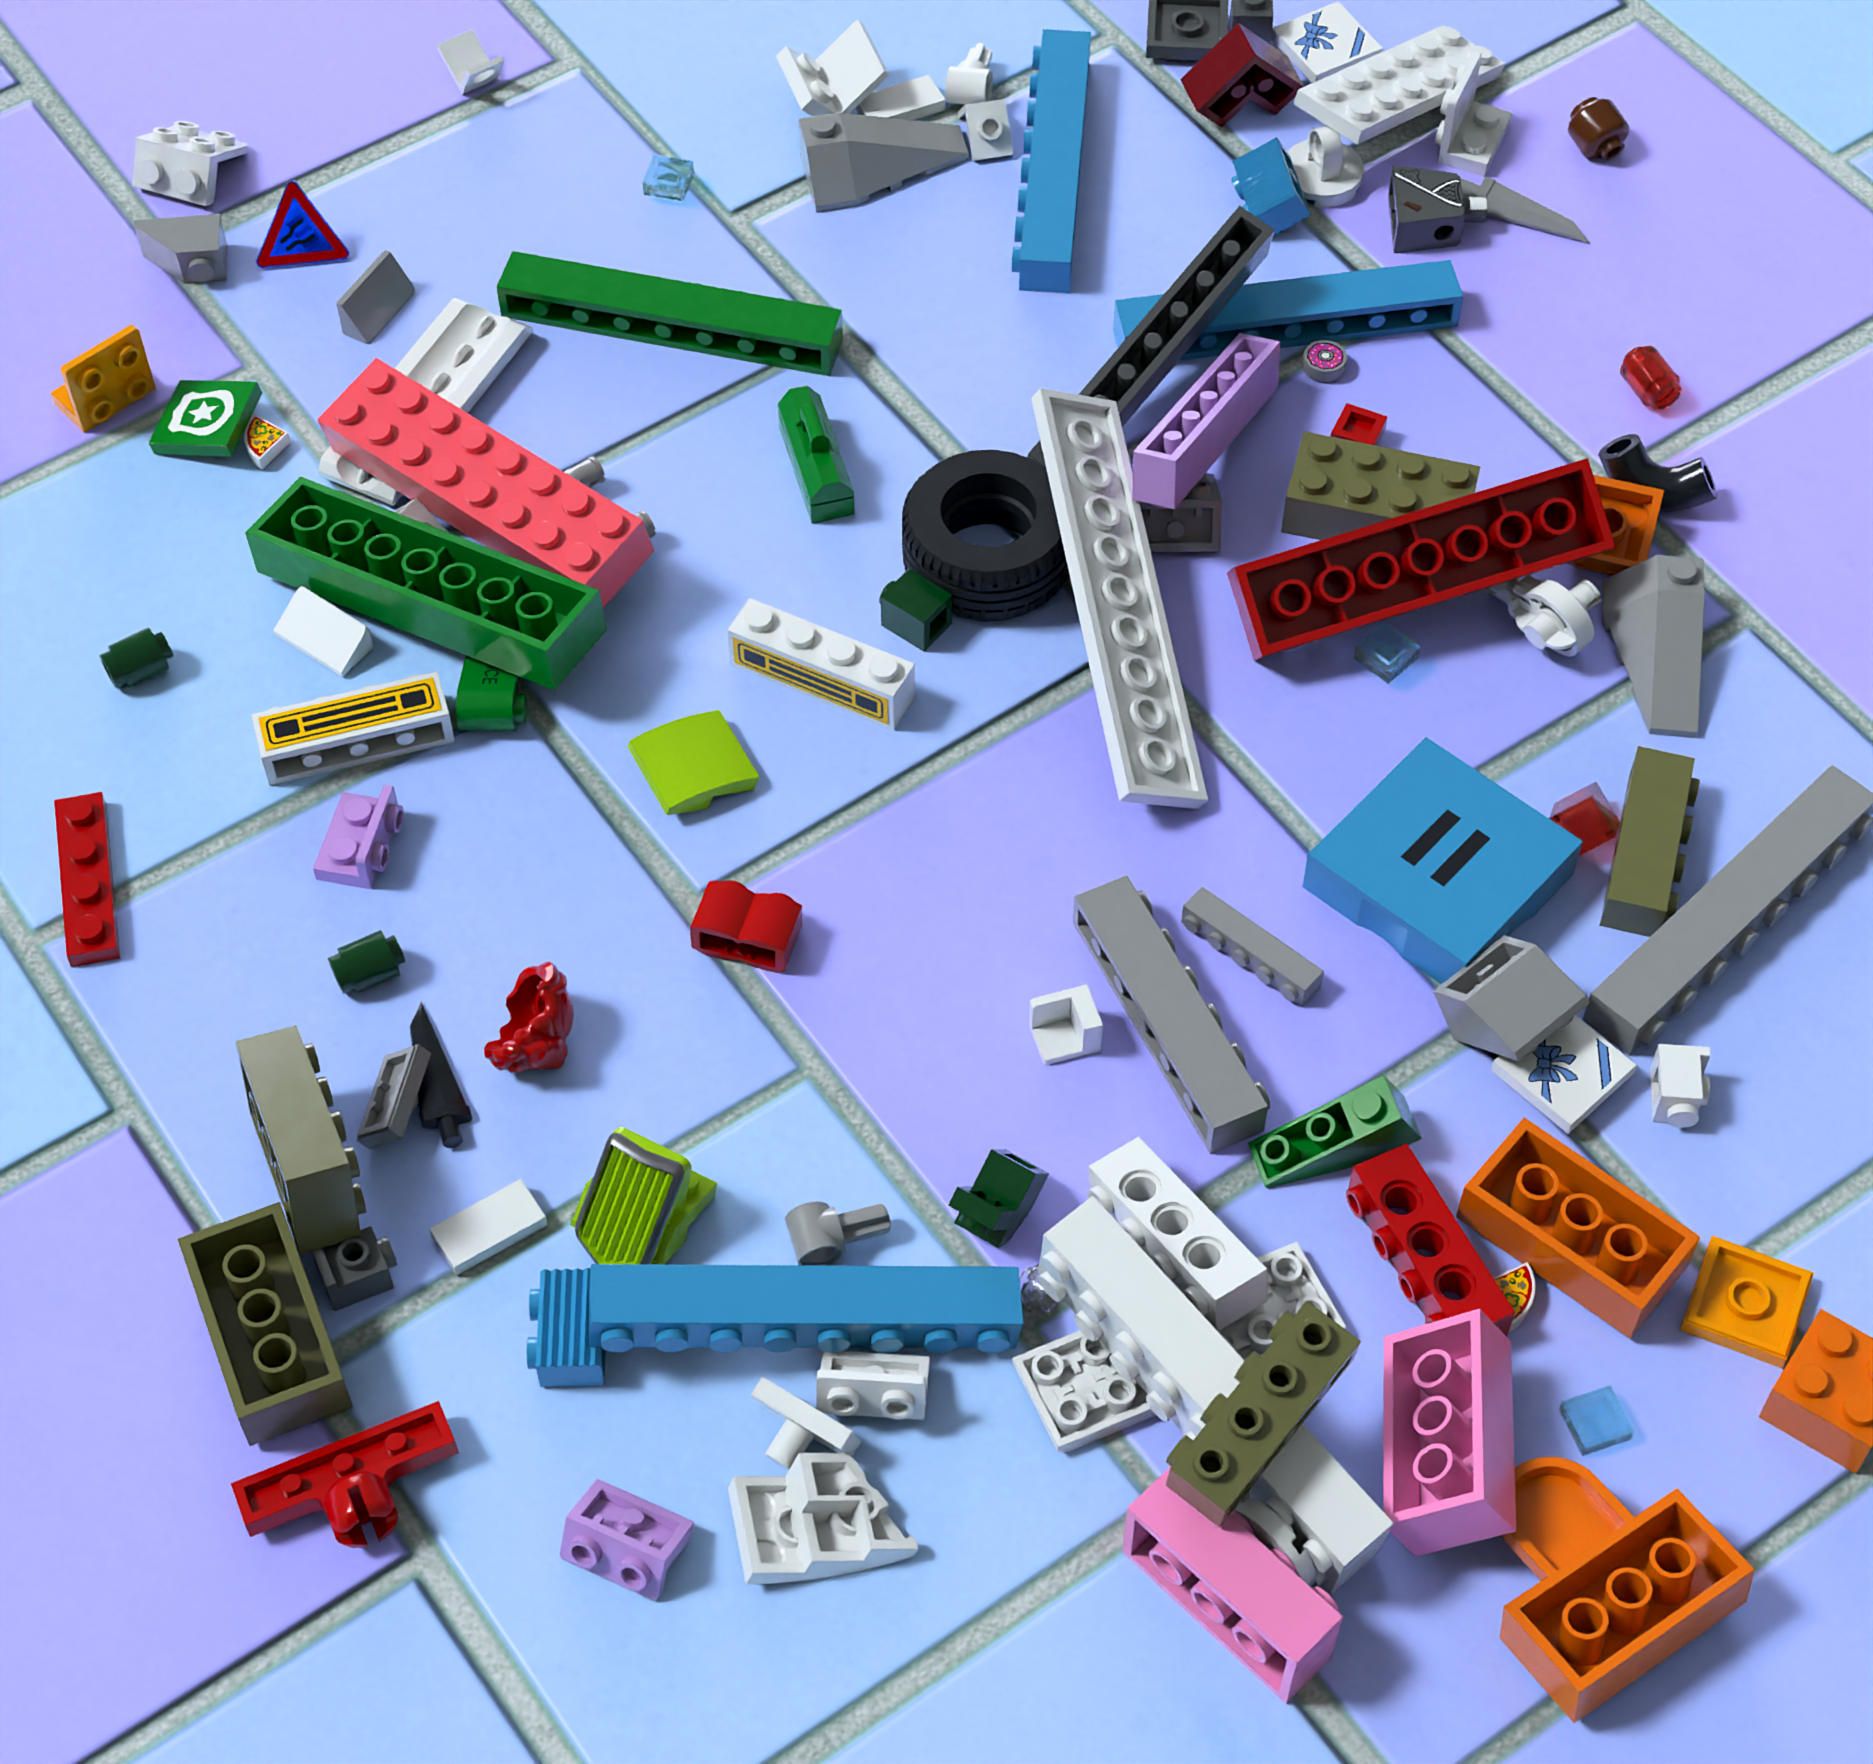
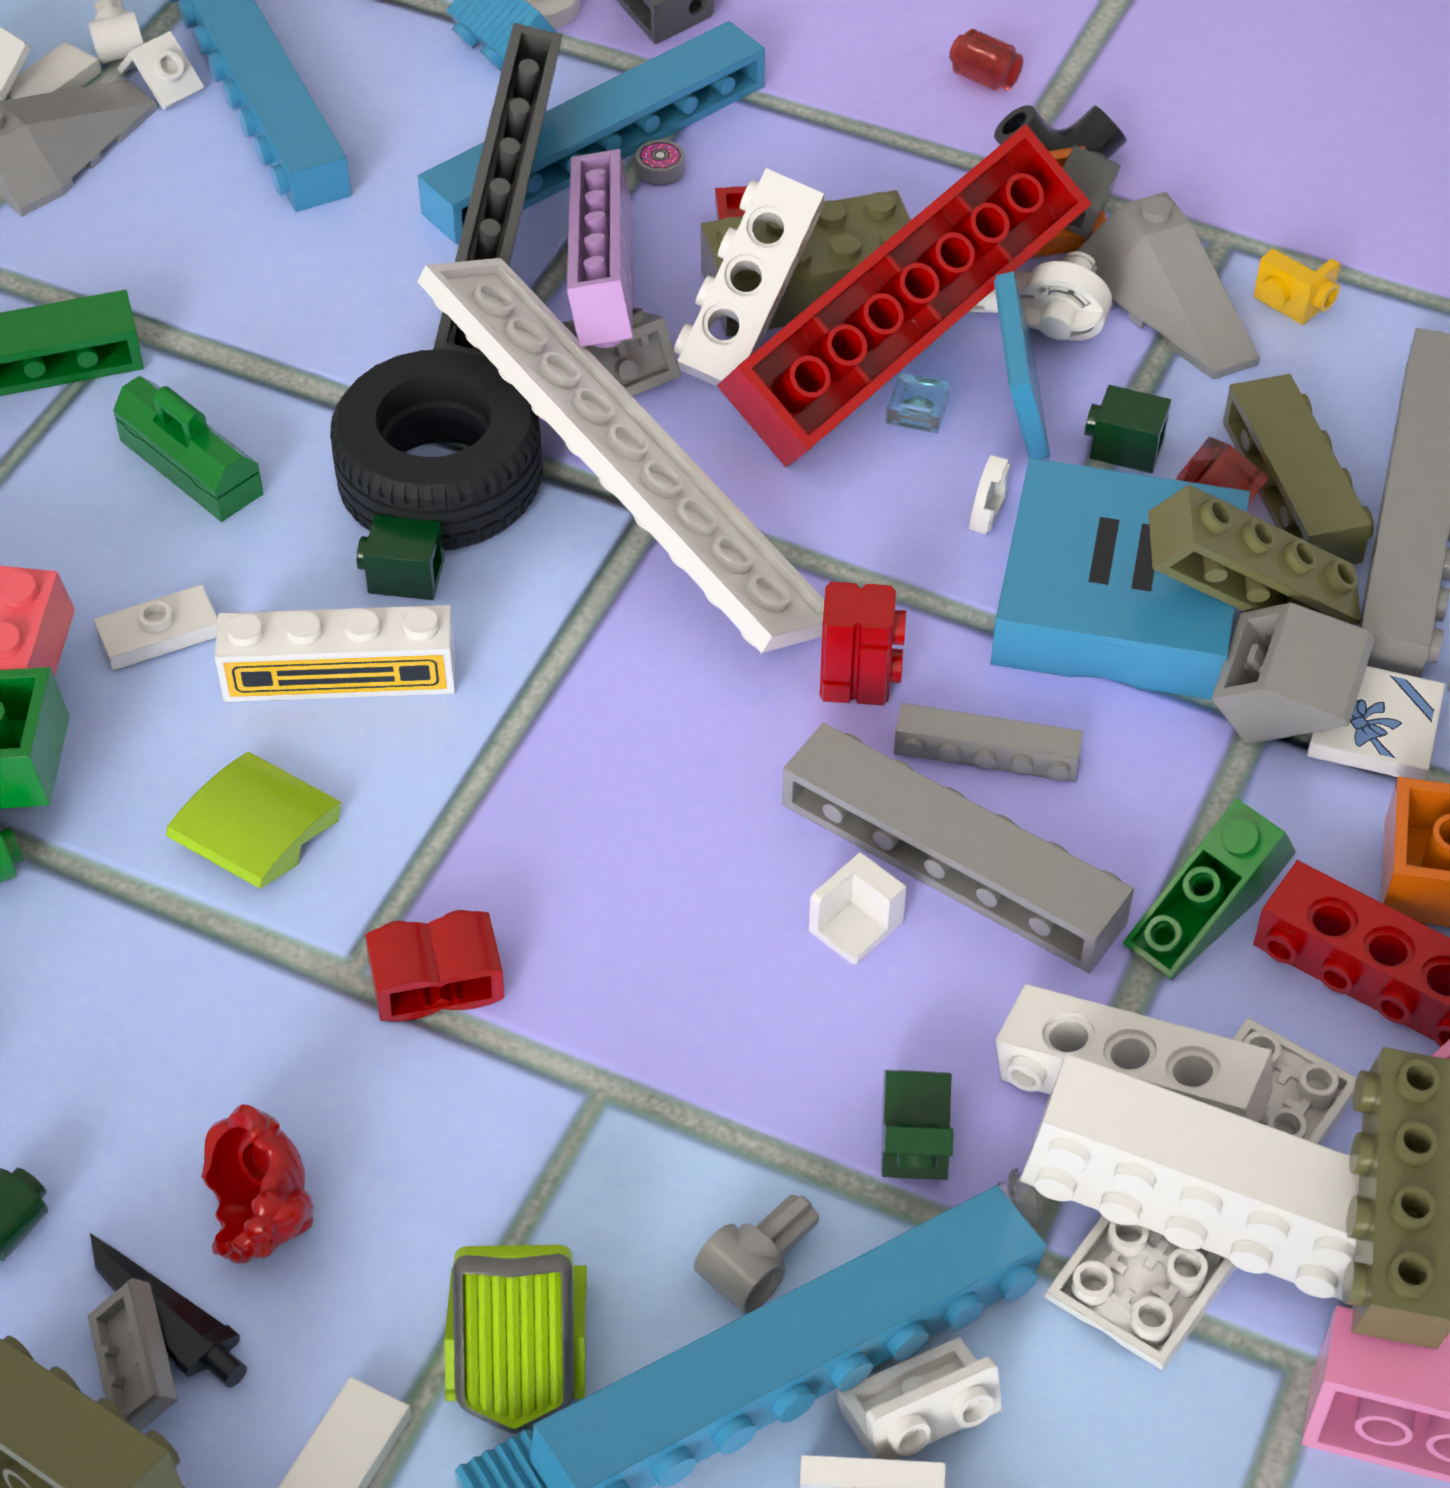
camera: 30 degrees left, 5 degrees down
none -> white plate [93,584,218,671]
none -> white brick [673,168,824,387]
none -> red brick [819,581,906,706]
none -> white tile [969,455,1010,535]
none -> dark azure tile [994,271,1050,459]
none -> dark grey brick [1063,145,1121,239]
none -> dark green brick [1084,385,1172,474]
none -> olive brick [1148,484,1362,625]
none -> yellow bracket [1253,248,1341,325]

